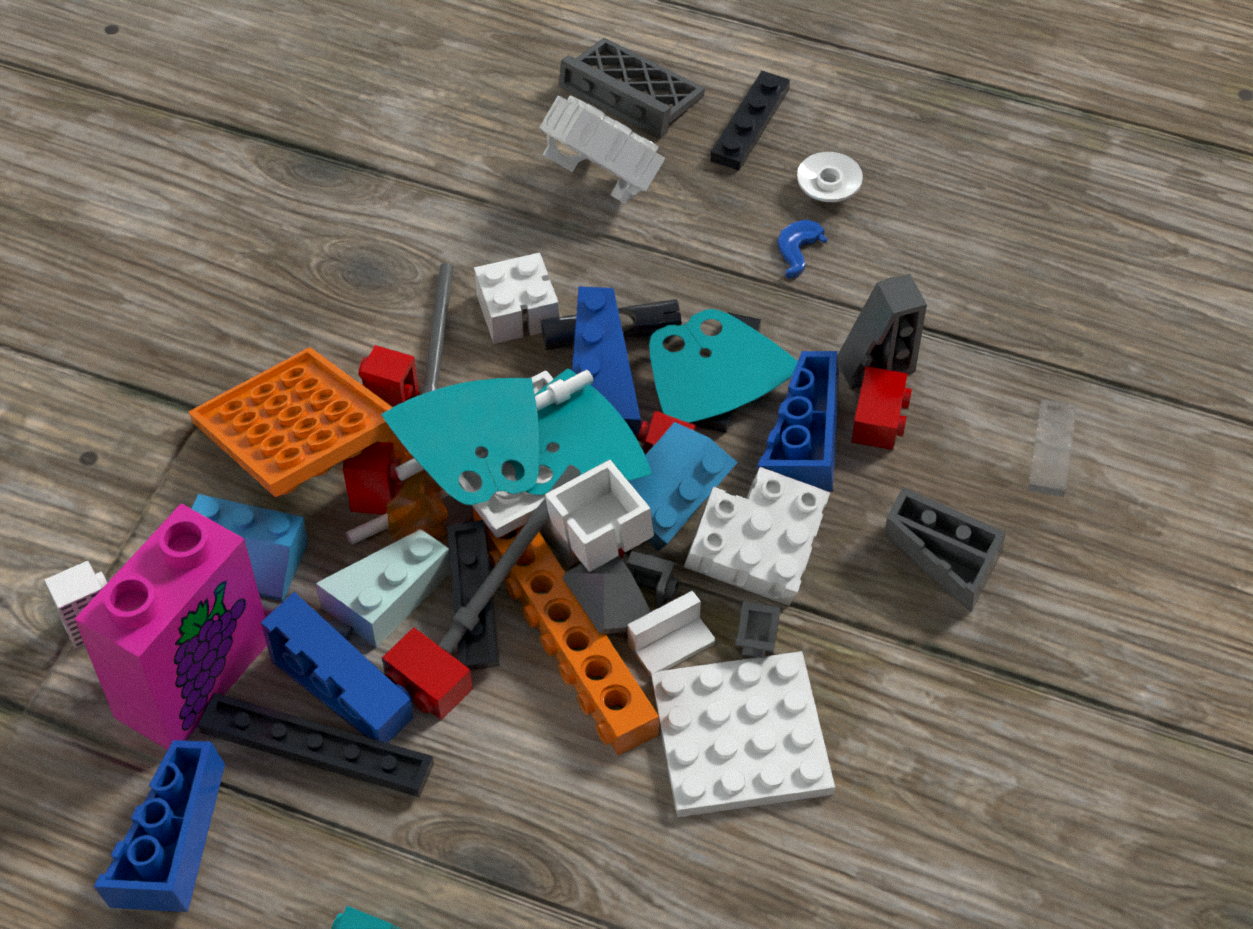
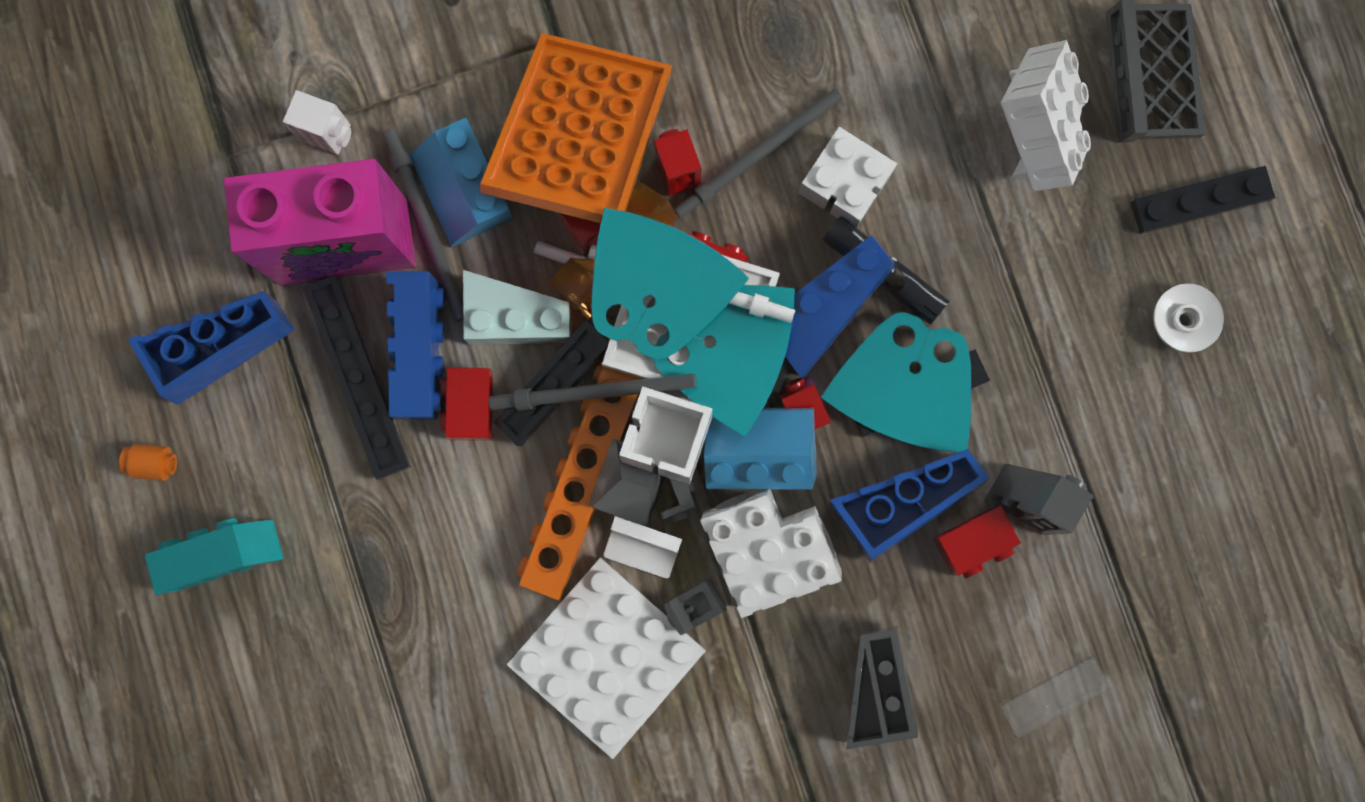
camera: 50 degrees right, 30 degrees up
blue piece [777,220,828,278] -> none

